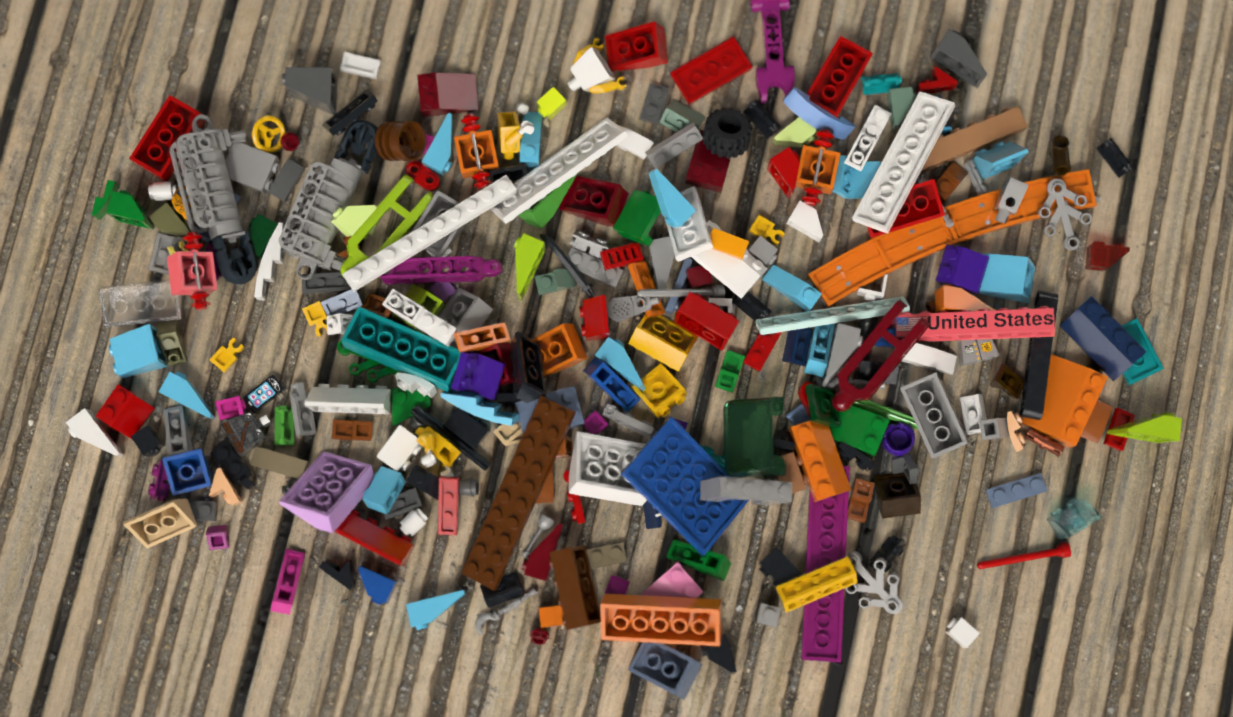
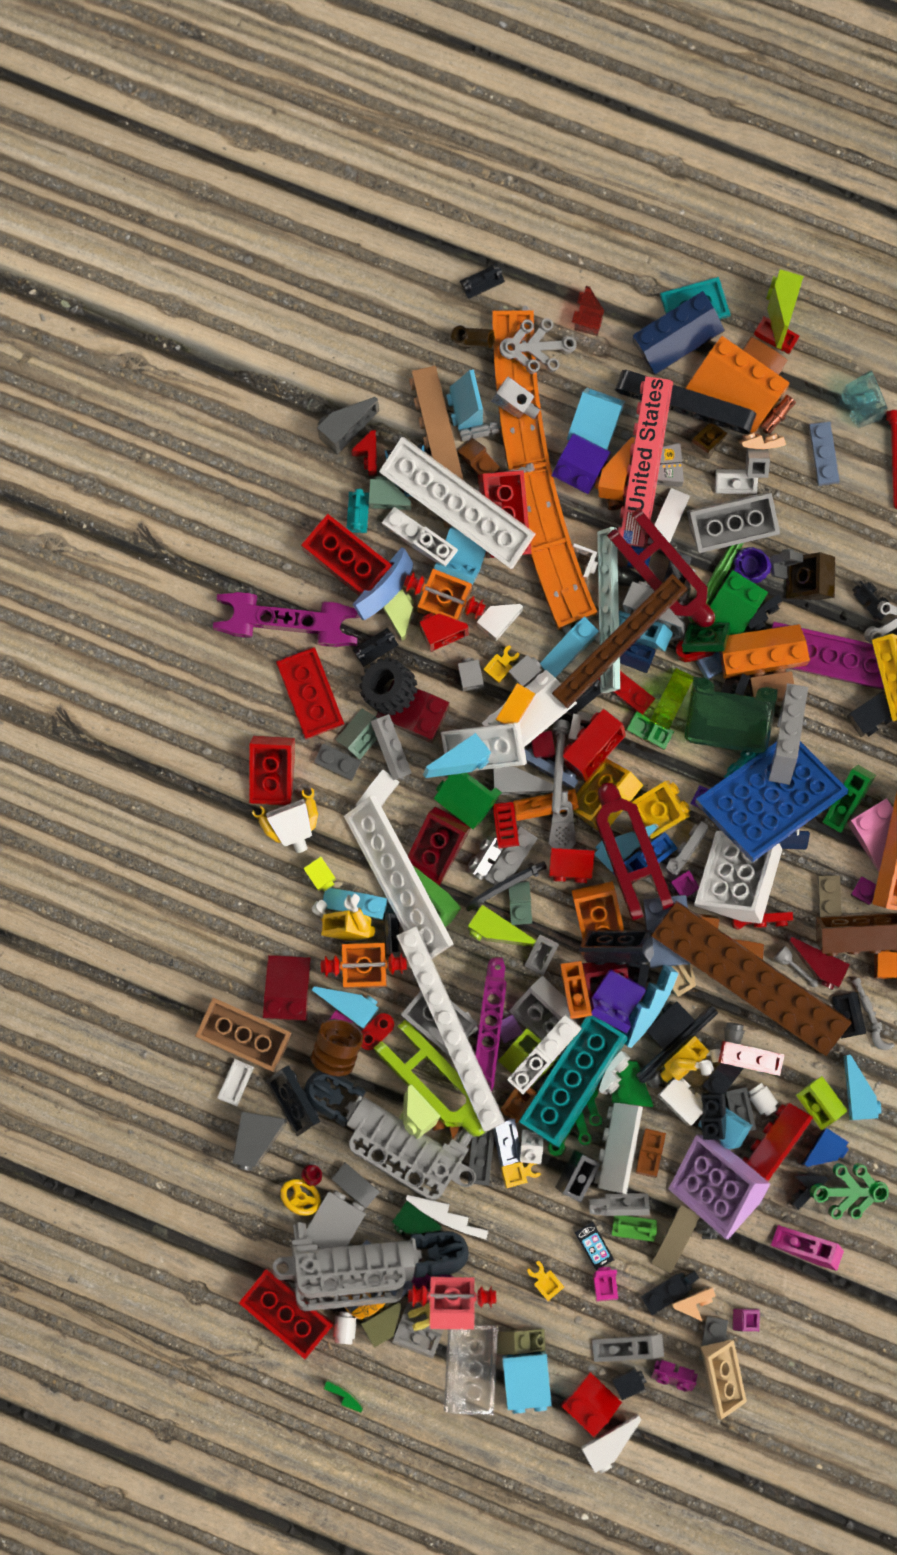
camera: 75 degrees left, 0 degrees up
green slope [106,190,154,230] -> none
medium azure slope [159,371,215,420] -> none
blue slope [162,448,213,496] -> none
torso [221,412,272,457] -> none
dark orange slope [848,478,875,523] -> none
none -> medium nougat brick [195,997,293,1072]
none -> light grey brick [458,658,484,692]
none -> light grey slope [524,935,559,975]
none -> reddish brown tile [552,574,688,709]
none -> black brick [555,1149,601,1202]
none -> dark red piece [595,782,673,921]
none -> clear neon green slope [650,668,695,730]
none -> black slope [701,1093,726,1140]
none -> lime brick [796,1076,848,1130]
none -> green plant [810,1163,889,1220]

